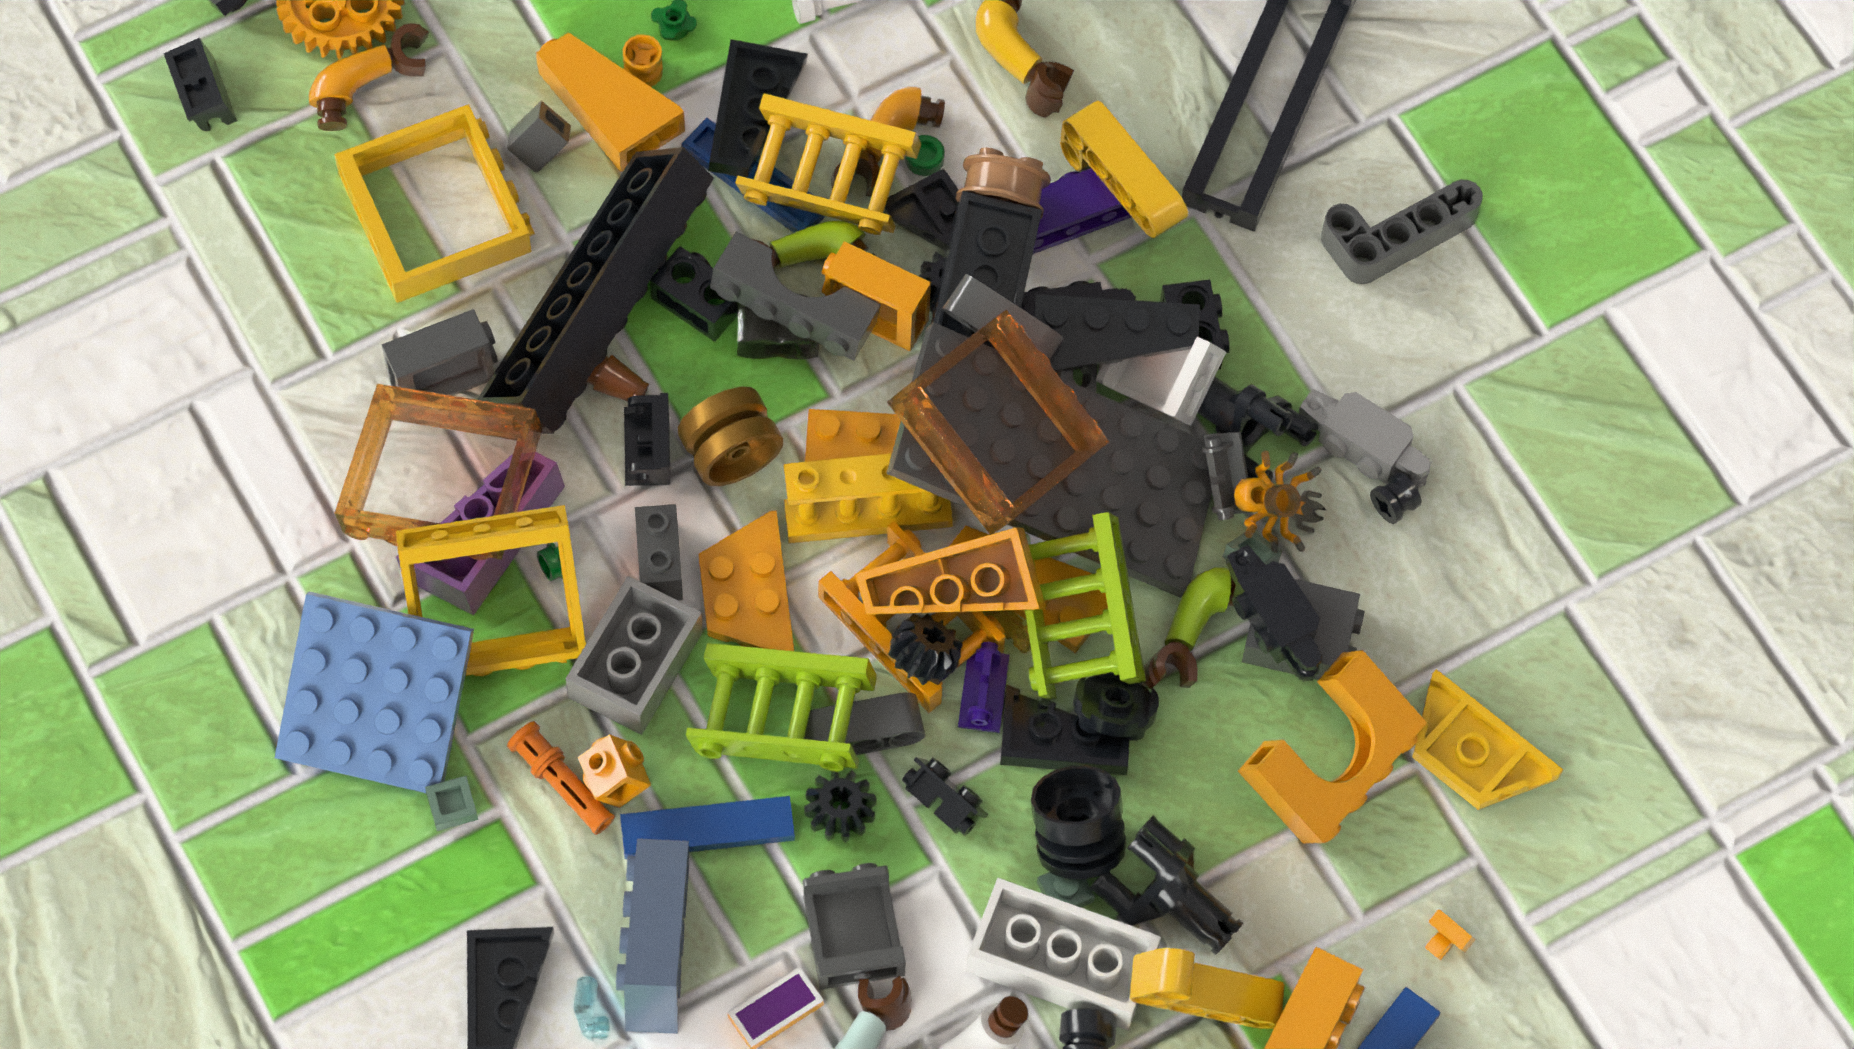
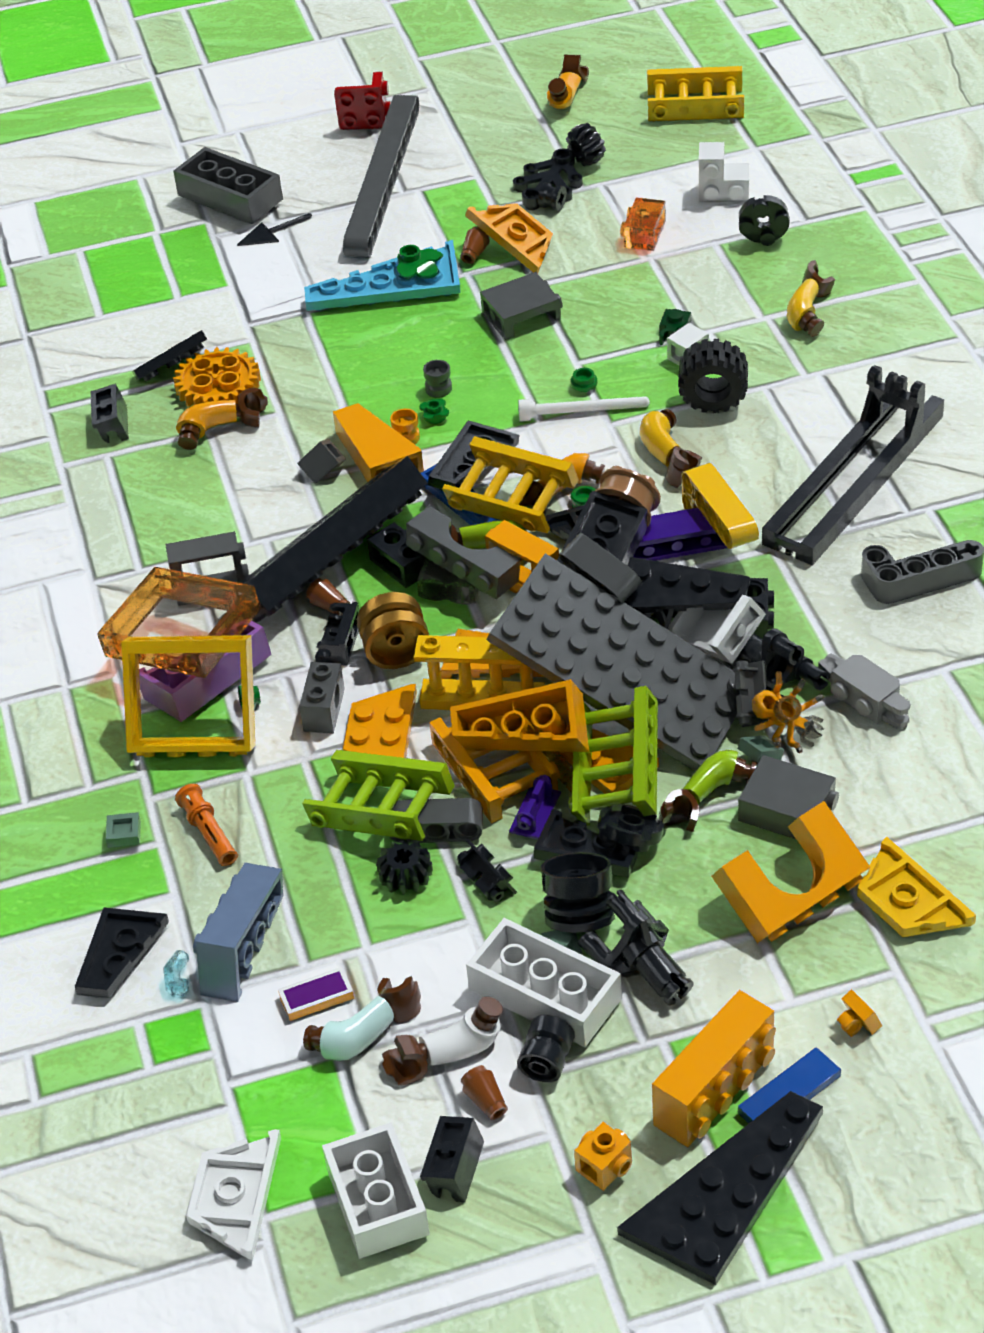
camera: 20 degrees right, 20 degrees down
medium blue plate [275,592,474,793] -> none
yellow window [334,104,535,303] -> none
light grey brick [565,576,703,735] -> none
light orange brick [578,734,651,808] -> none
blue tile [620,796,795,859] -> none
dark grey panel [803,863,906,990] -> none
clear orange window [887,309,1110,535] -> none
black gear [888,613,963,685] -> none
yellow beam [1130,948,1285,1029] -> none
black hinge [1226,545,1322,682] -> none
black wheel [1370,472,1422,524] -> none

